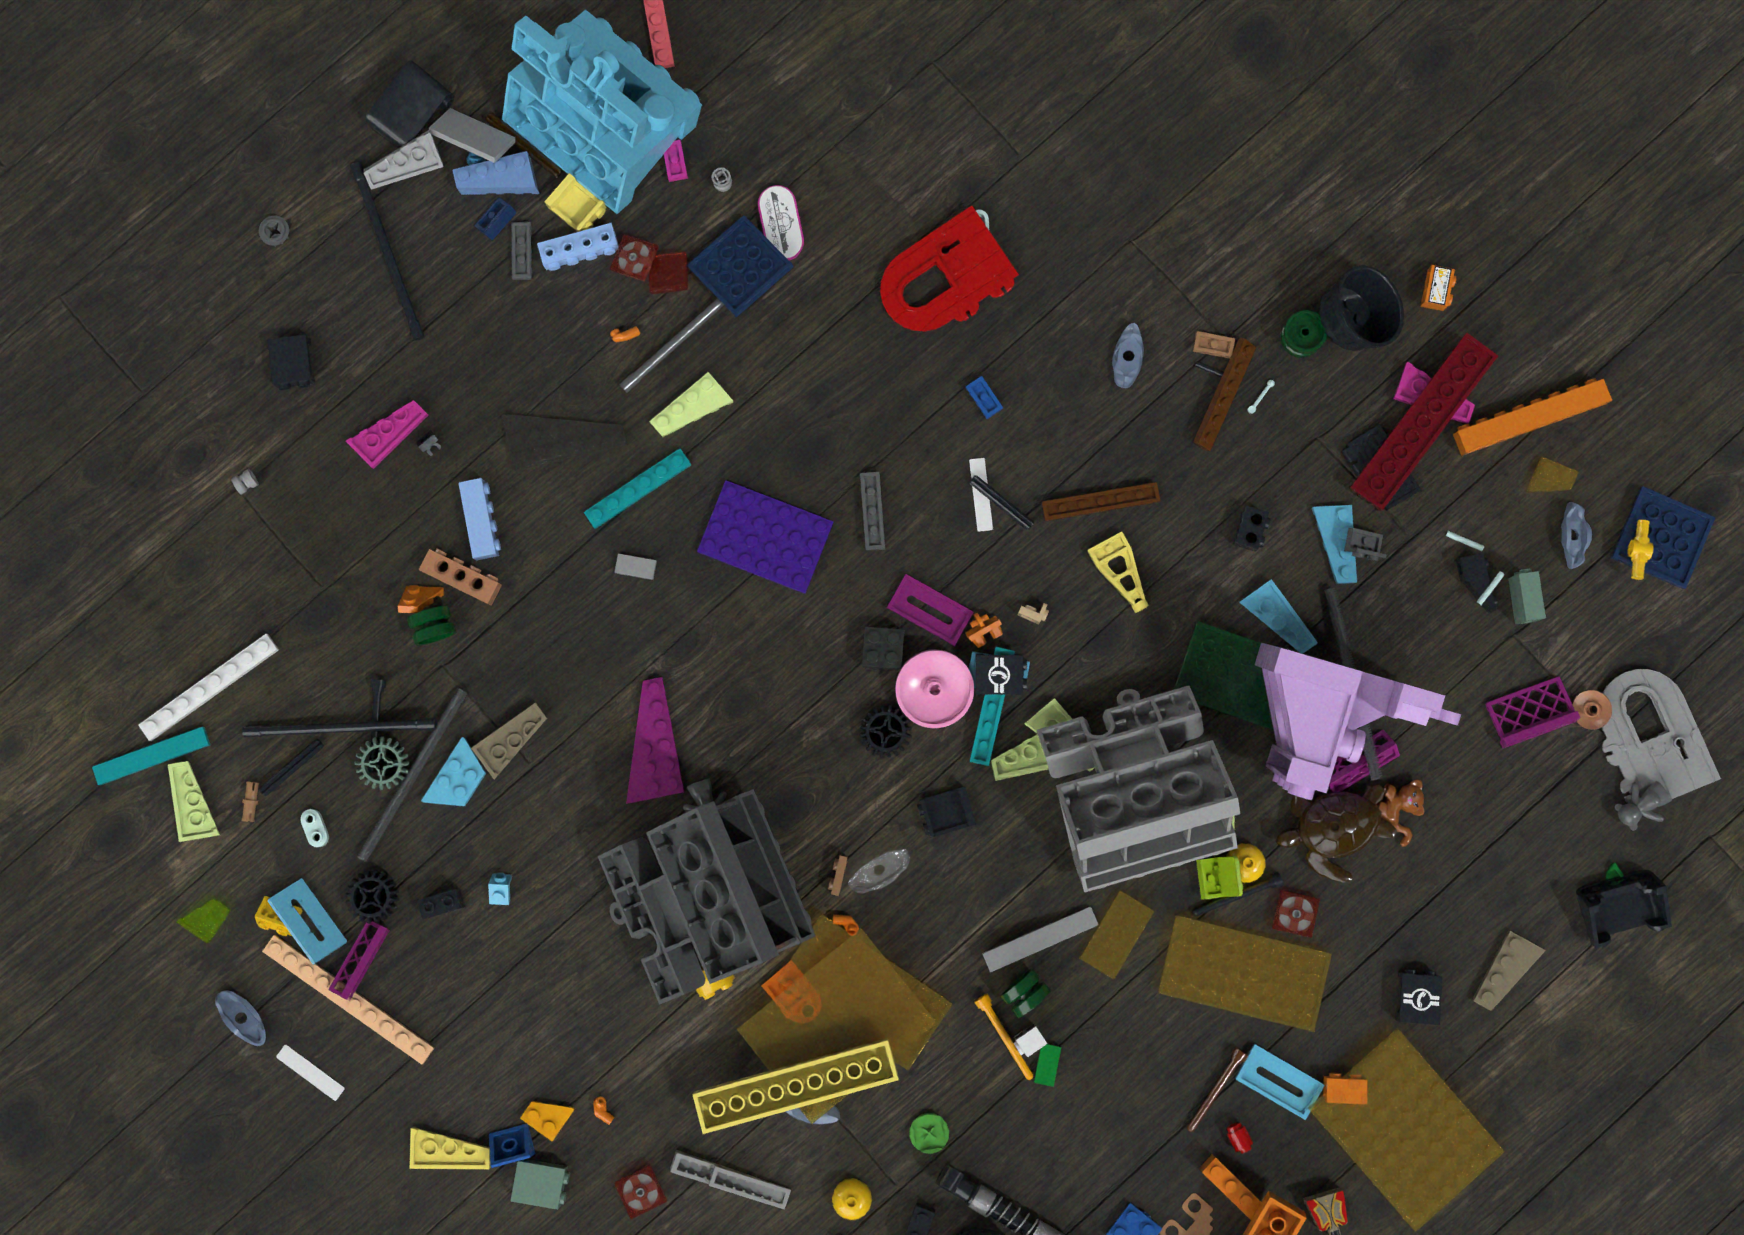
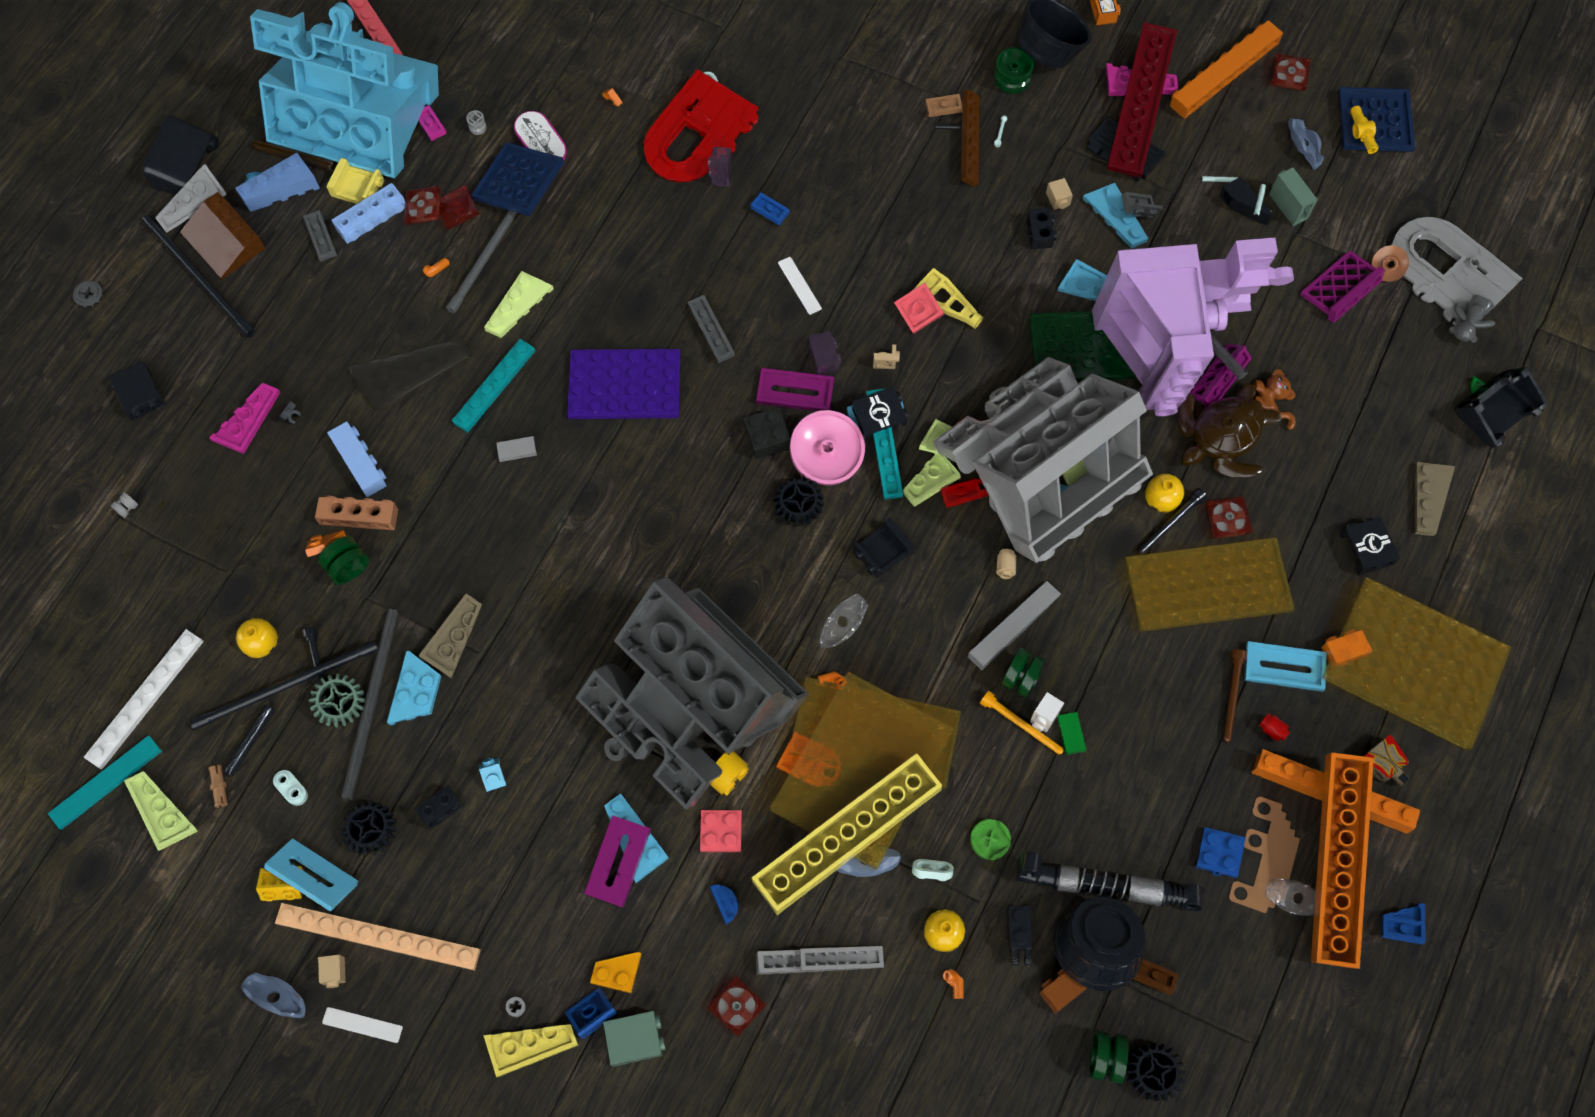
camera: 30 degrees left, 15 degrees down
clear neon green wing [176,899,231,943] -> none
magenta fence [328,921,390,1001] -> none
light grey tile [429,108,515,163] -> none
dark blue slope [474,198,516,240] -> none
orange arm [593,1096,615,1125] -> none
magenta wing [626,677,684,804] -> none
medium nougat plate [828,855,848,896] -> none
orange hips [965,613,1003,648] -> none
black axle [970,475,1034,530] -> none
reddish brown plate [1042,482,1160,522] -> none
clear yellow tile [1079,890,1154,979] -> none
sand blue piece [1112,323,1144,388] -> none
lime bracket [1196,856,1243,900] -> none
clear yellow wing [1526,457,1578,493] -> none
none -> reddish brown slope [180,192,266,279]
none -> yellow cylinder [236,618,278,658]
none -> tan brick [318,955,346,988]
none -> light grey bush [506,997,525,1017]
none -> magenta piece [584,815,651,908]
none -> orange tile [602,88,623,106]
none -> medium azure wing [604,794,669,883]
none -> coral plate [700,810,742,852]
none -> clear purple brick [708,147,732,187]
none -> blue tile [710,884,739,925]
none -> clear purple brick [809,331,842,375]
none -> coral plate [894,283,944,333]
none -> light aqua plate [912,859,954,881]
none -> red hinge [940,479,989,508]
none -> tan brick [996,549,1016,579]
none -> tan brick [1046,178,1073,210]
none -> clear red piece [1271,53,1311,91]

